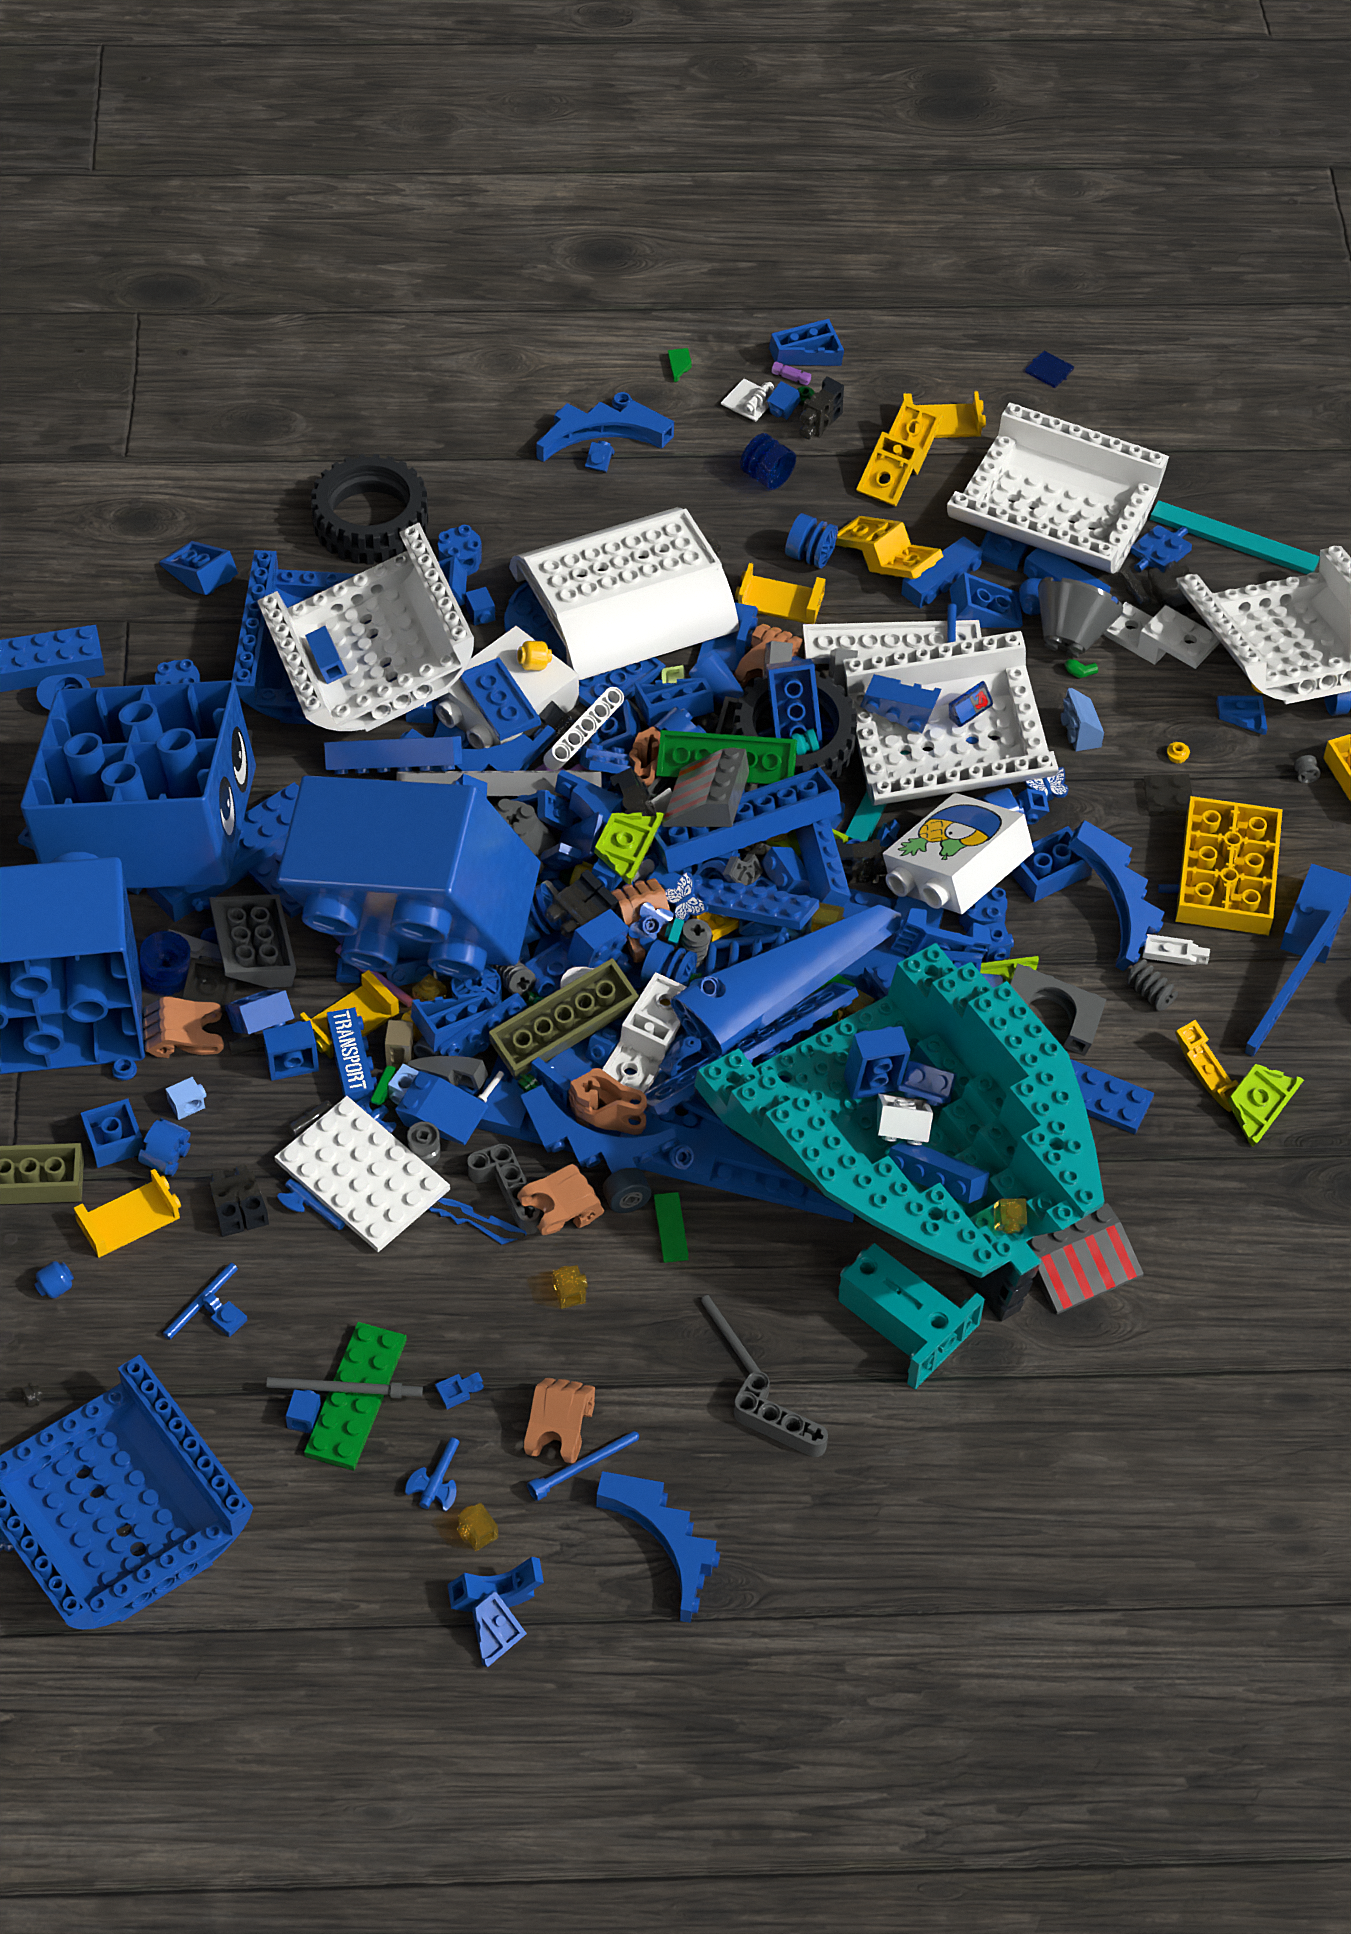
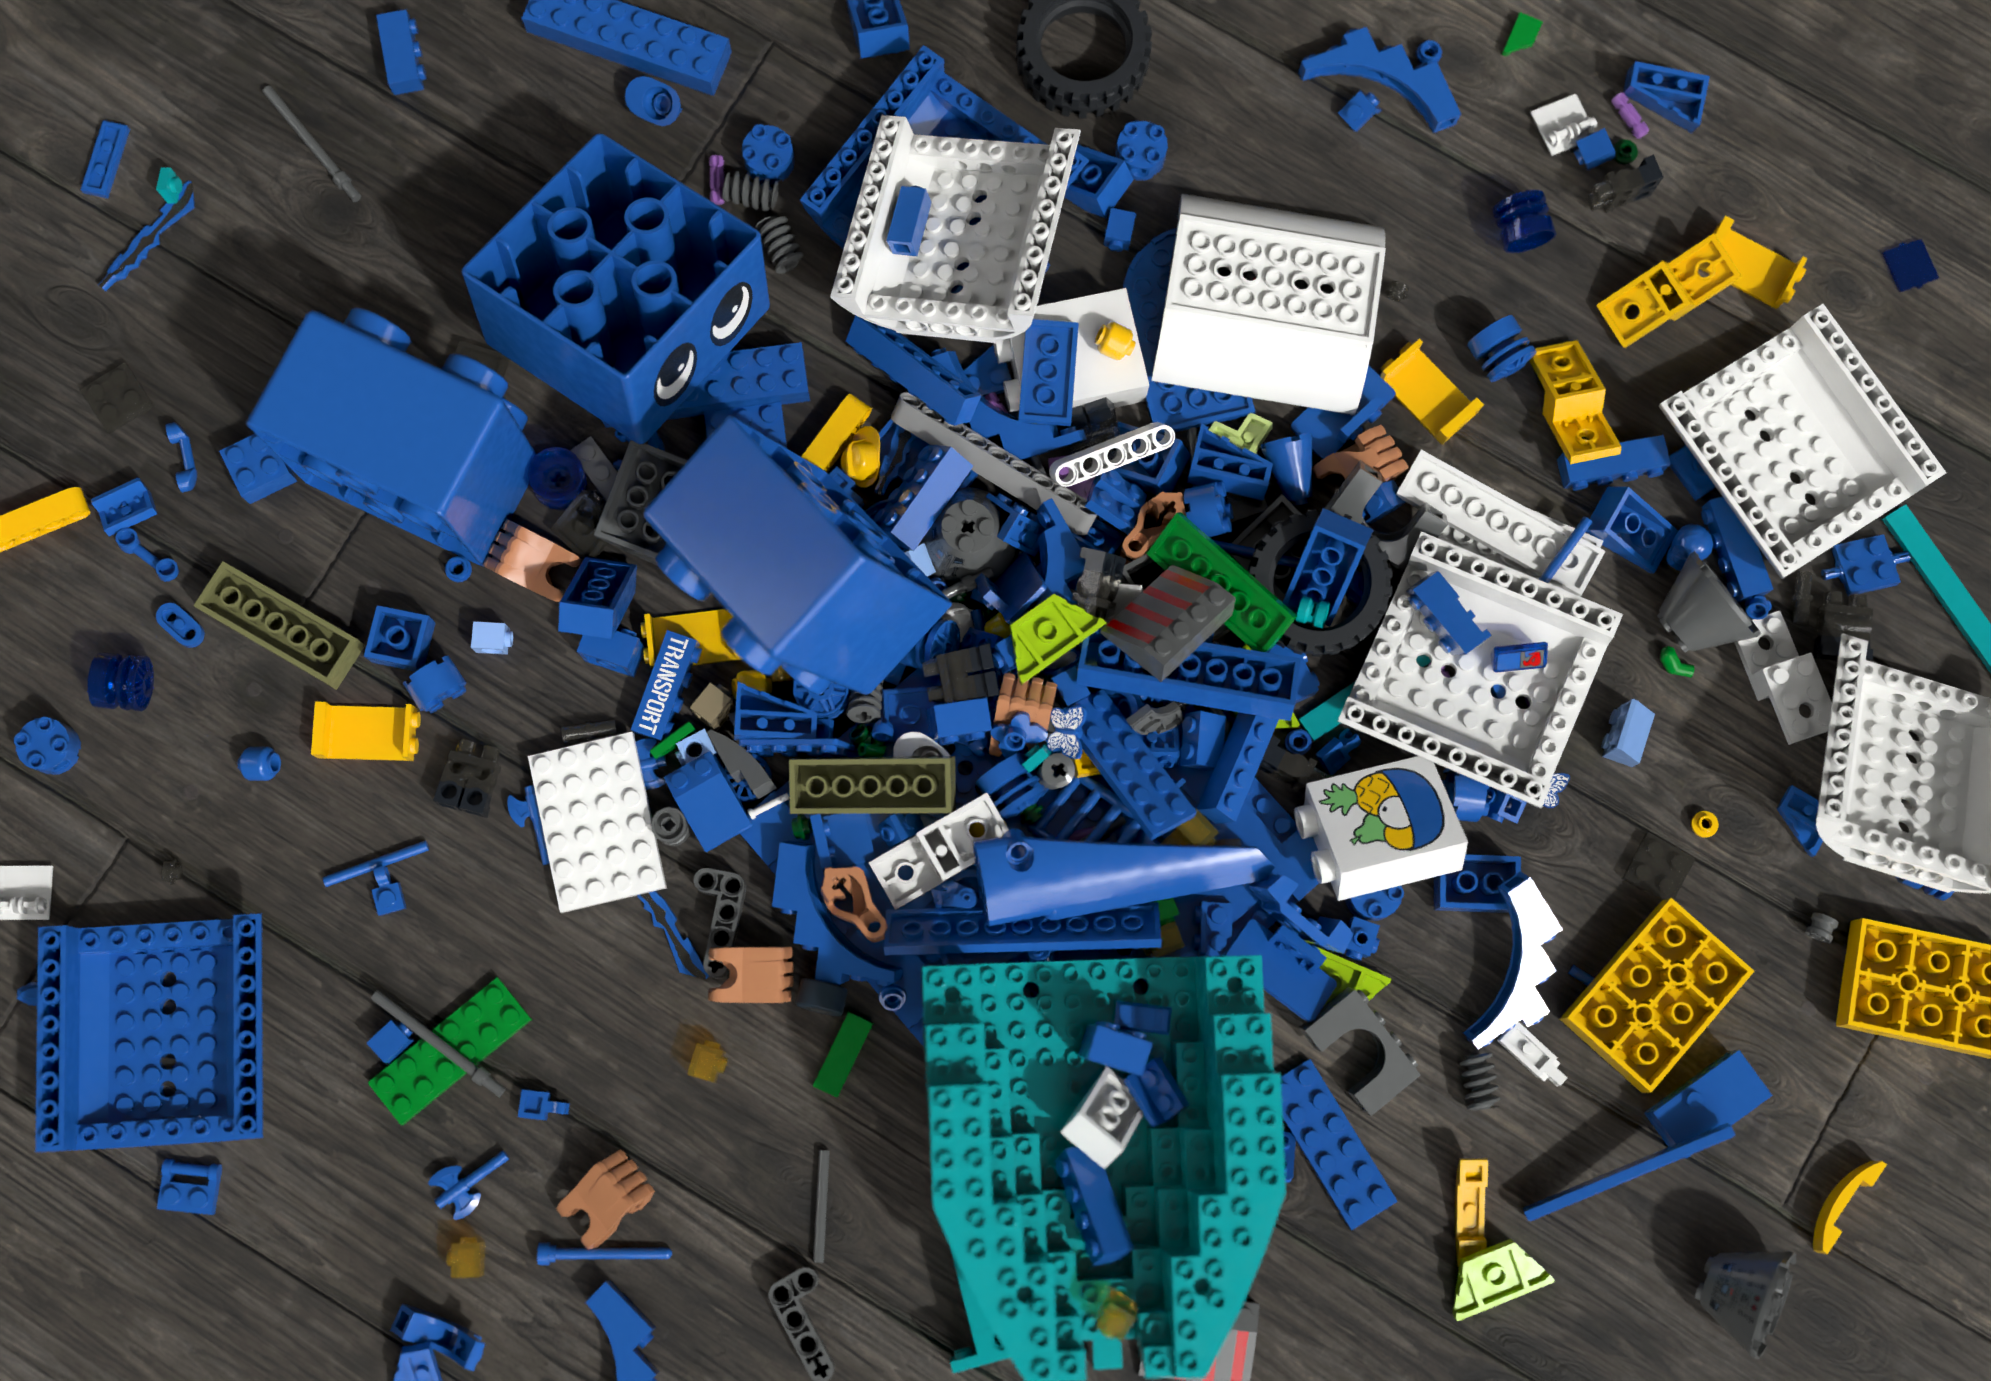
camera: 30 degrees right, 25 degrees up
none -> blue plate [157,1159,222,1215]

